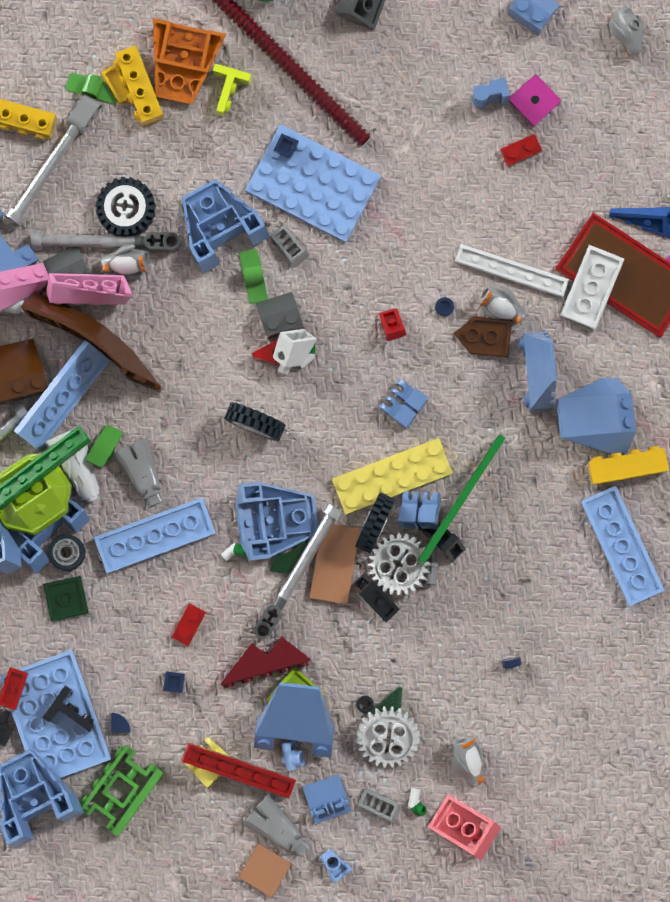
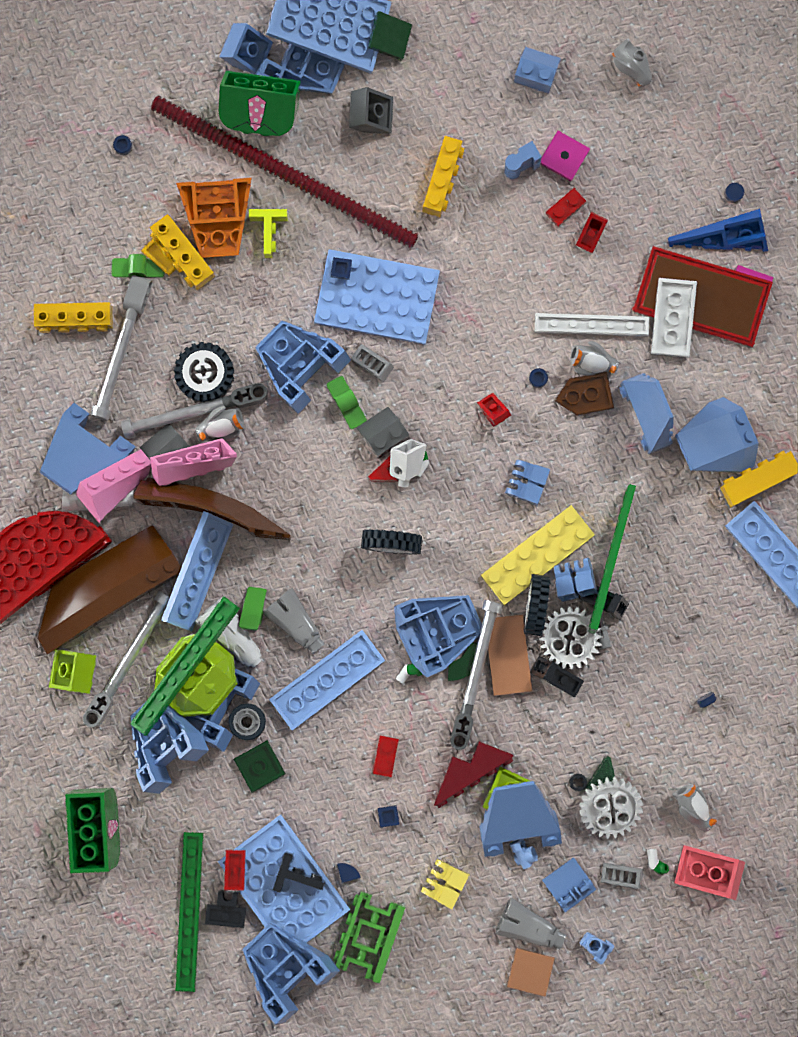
camera: 15 degrees left, 0 degrees up
red plate [181,742,296,798] -> none
none -> yellow brick [422,136,465,217]
none -> red slope [576,212,608,253]

